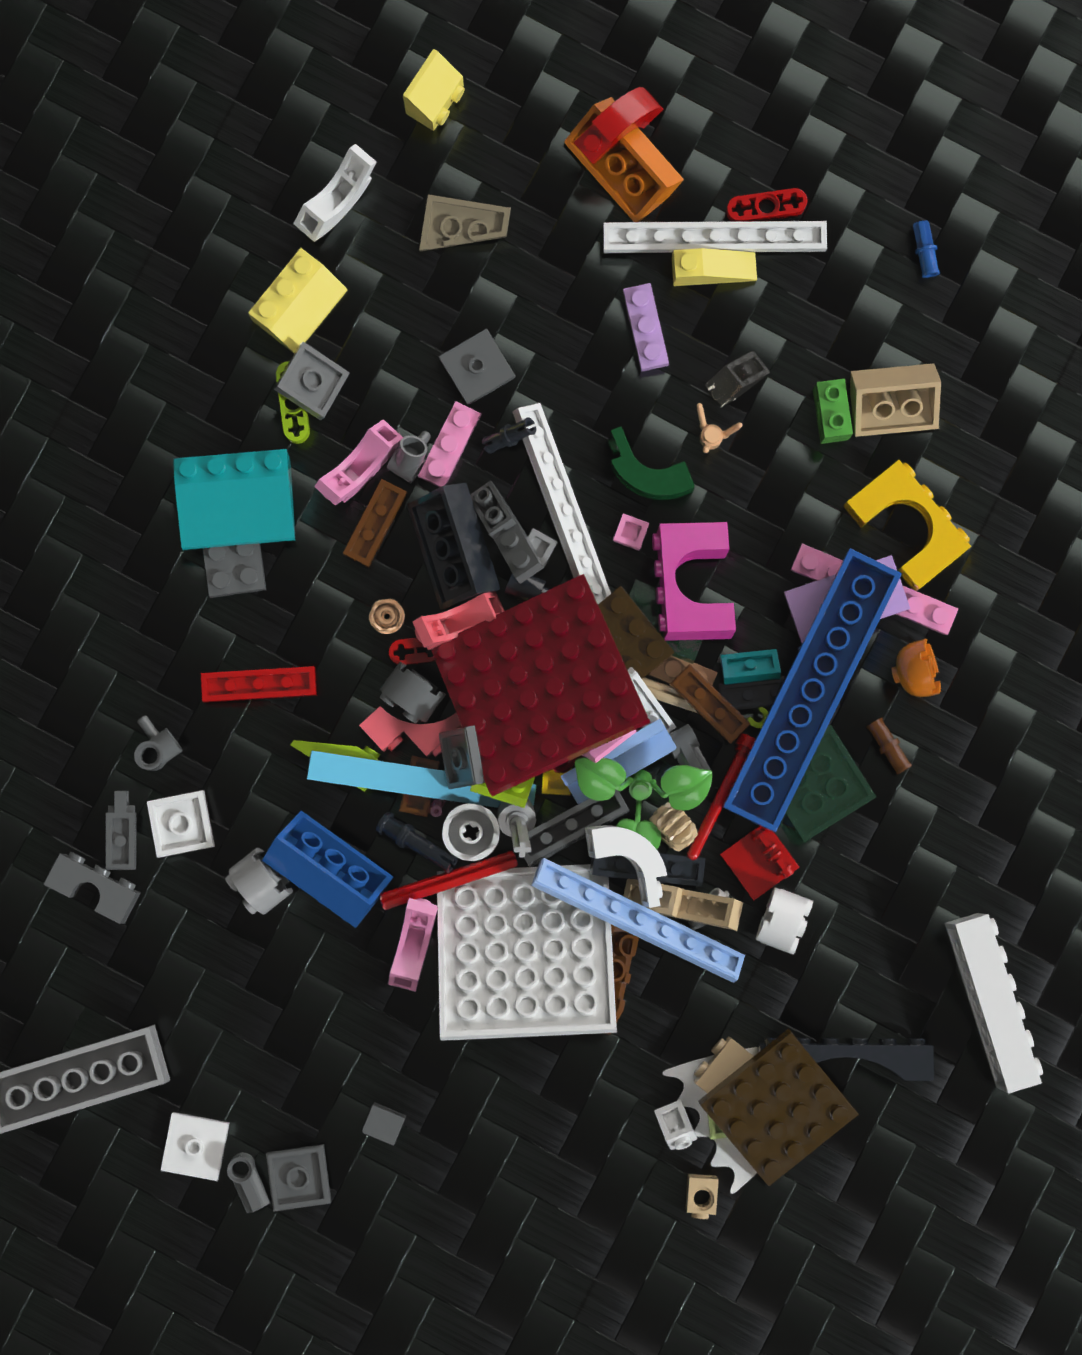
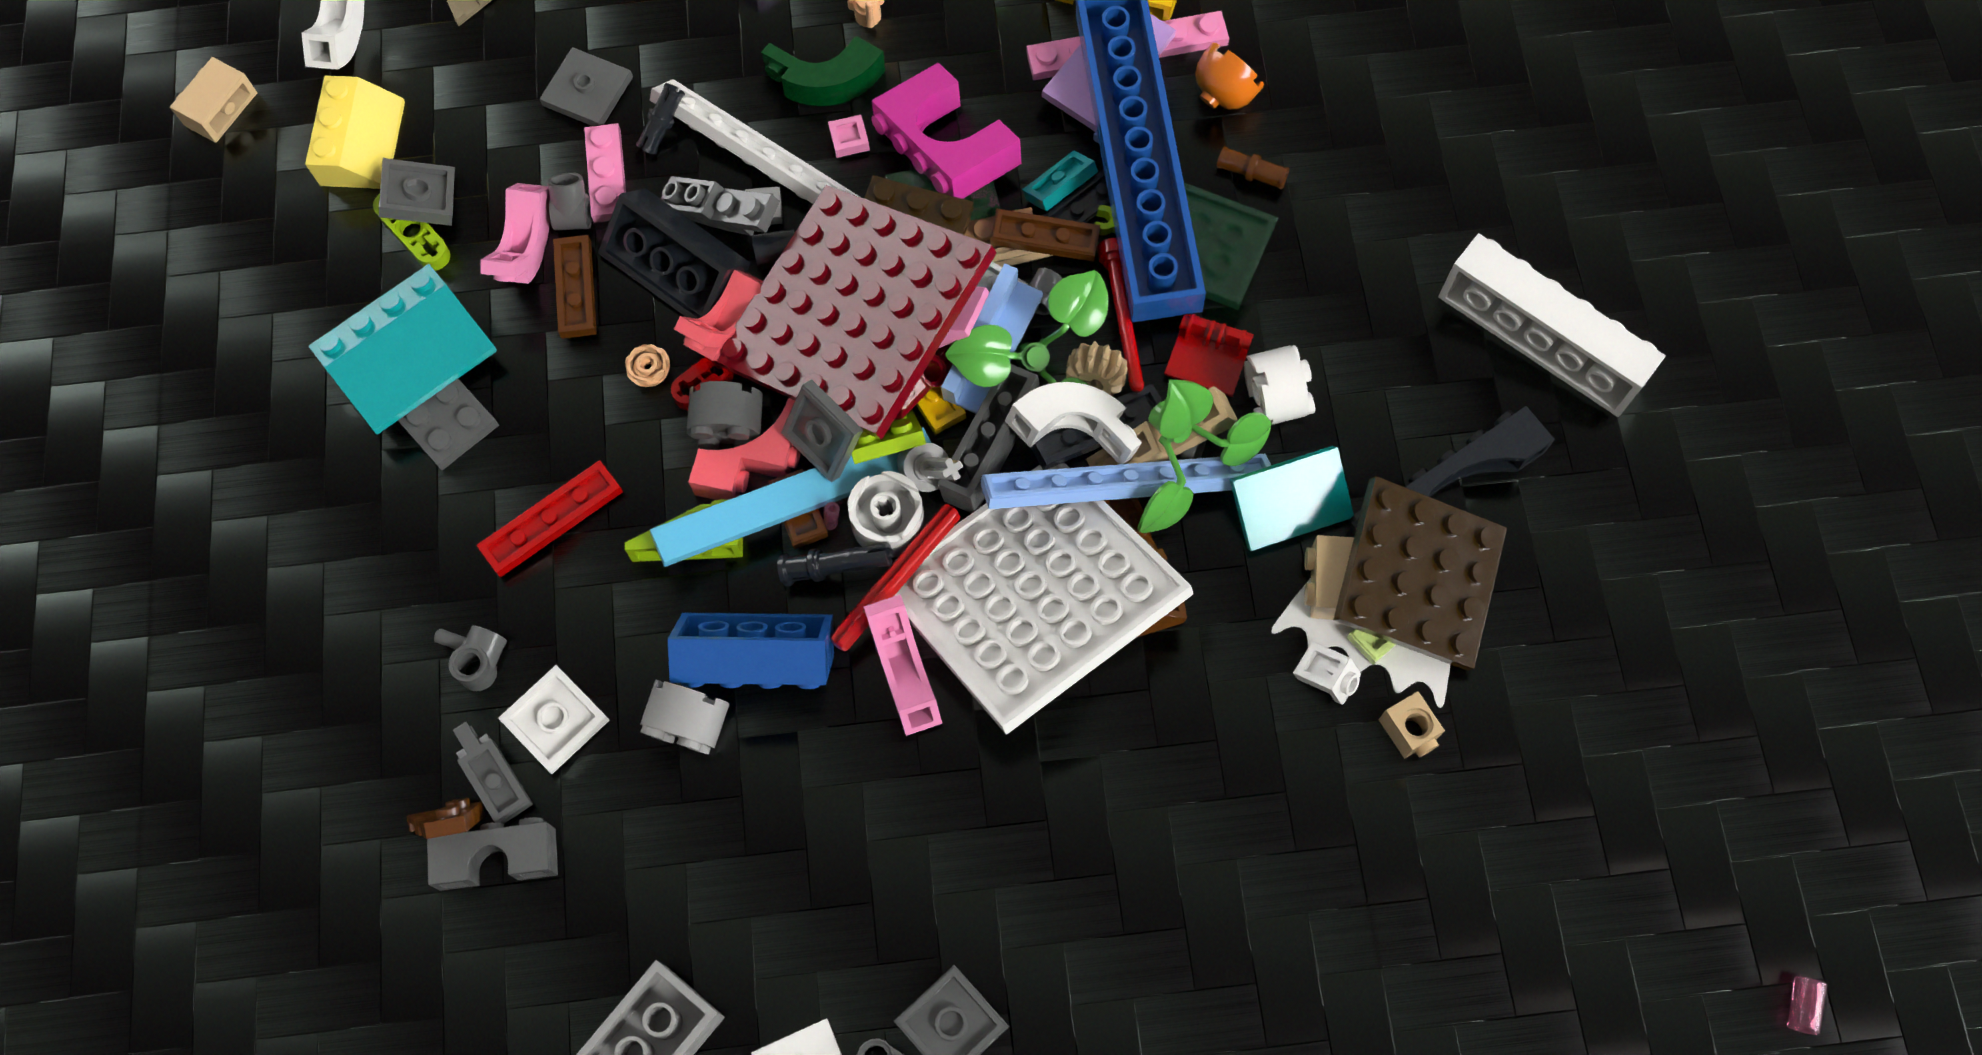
camera: 30 degrees left, 15 degrees down
dark grey panel [362,1103,406,1146] -> none
none -> tan brick [170,57,257,143]
none -> reddish brown wing [406,798,485,839]
none -> bright green plant [1137,380,1272,533]
none -> tile [1229,446,1354,551]

